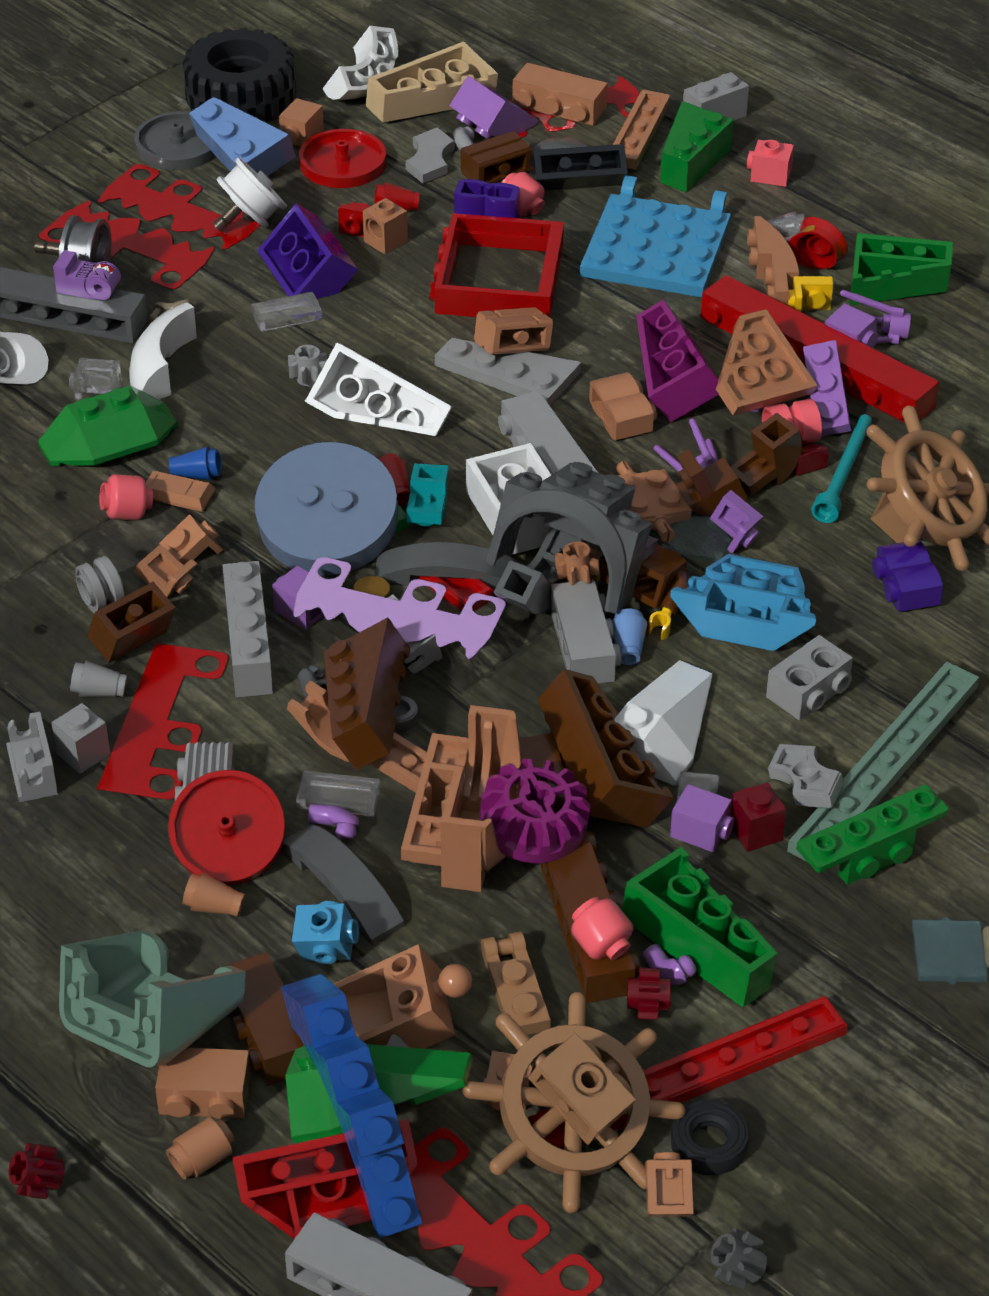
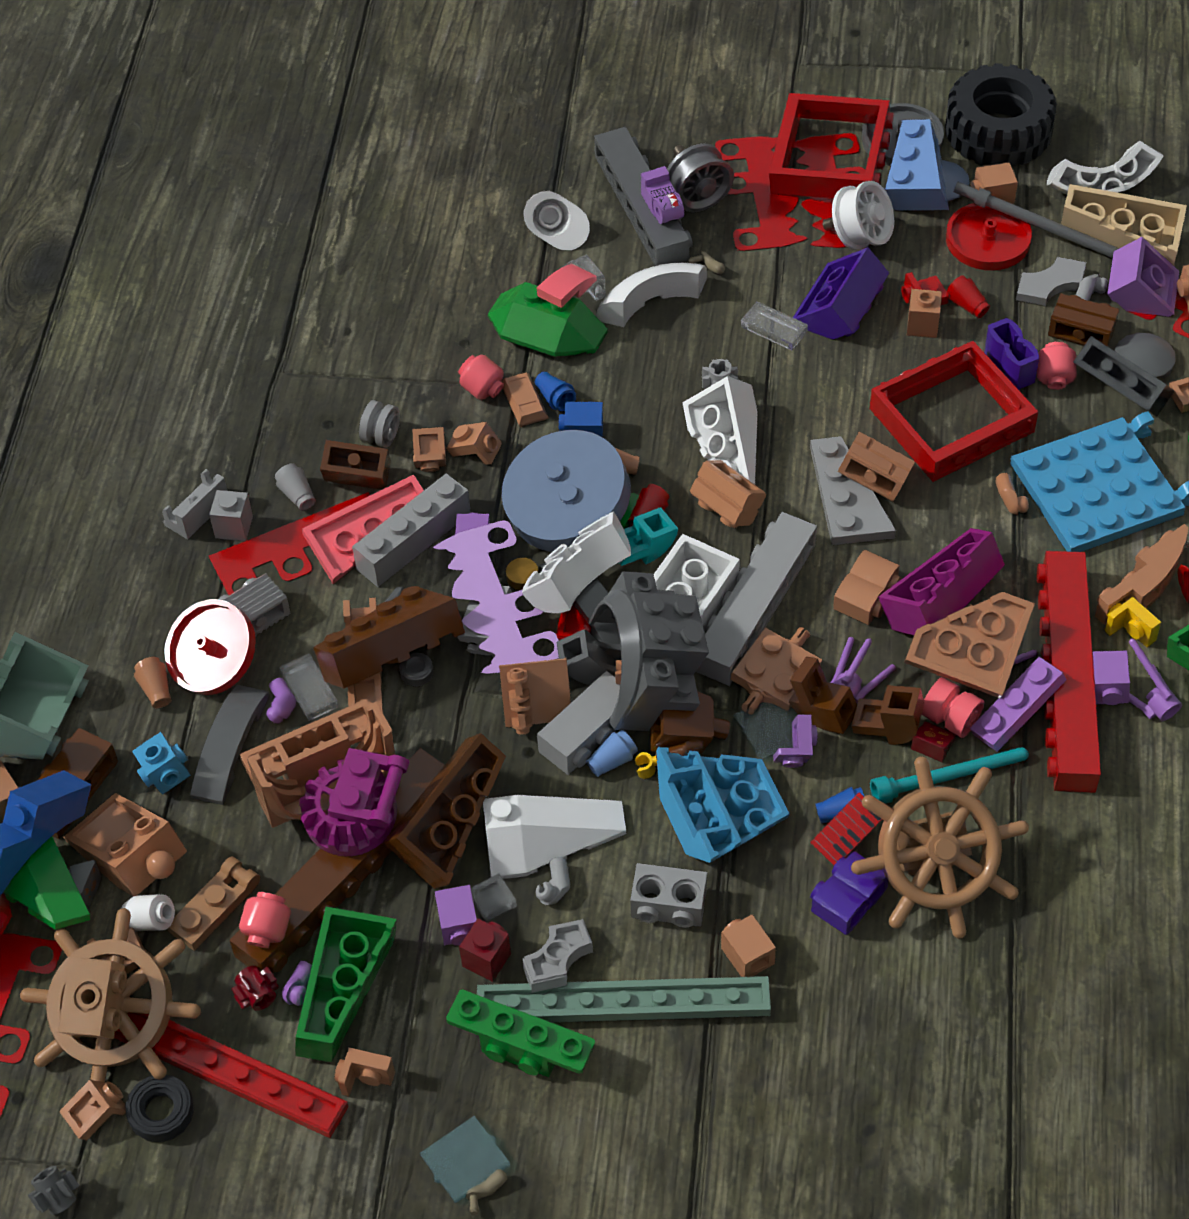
camera: 55 degrees right, 10 degrees up
none -> white brick [122,894,175,931]
none -> coral wing [302,475,424,584]
none -> magenta plate [328,748,410,828]
none -> nougat bracket [335,1047,395,1096]
none -> nougat hinge [499,658,571,734]
none -> white brick [522,511,631,613]
none -> light grey arm [536,857,570,905]
none -> coral slope [537,264,597,308]
none -> blue brick [559,402,603,438]
none -> nougat brick [690,460,766,528]
none -> nougat brick [721,915,776,977]
none -> red window [769,93,895,199]
none -> red tile [810,792,882,866]
none -> blue cone [815,786,864,824]
none -> dark grey bar [953,182,1119,258]
none -> nougat arm [995,473,1029,515]

